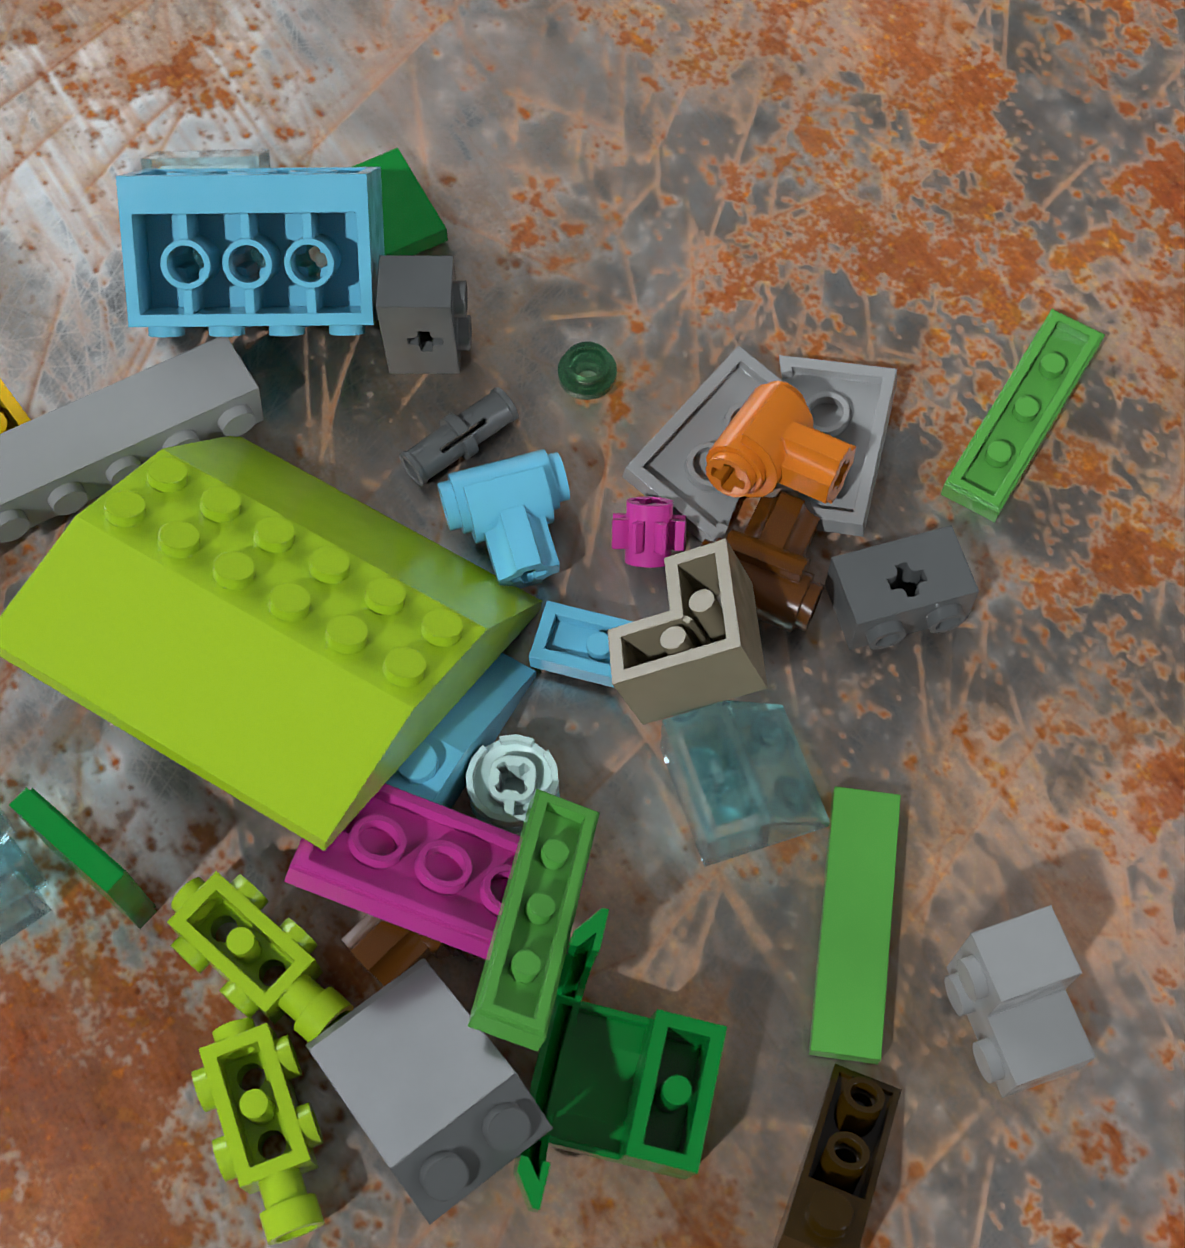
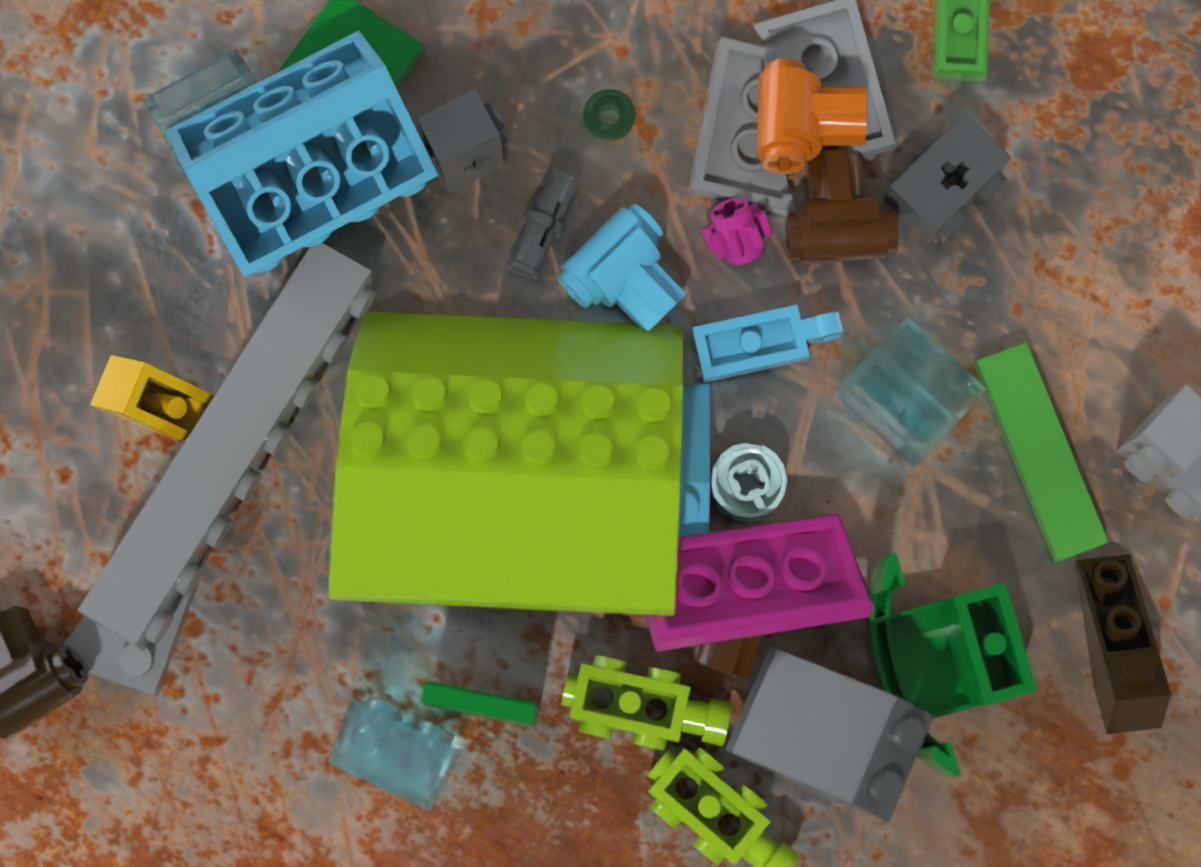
camera: 30 degrees left, 15 degrees up
bright green tile [467,789,600,1052] -> none
dark tan brick [608,538,768,725] -> none

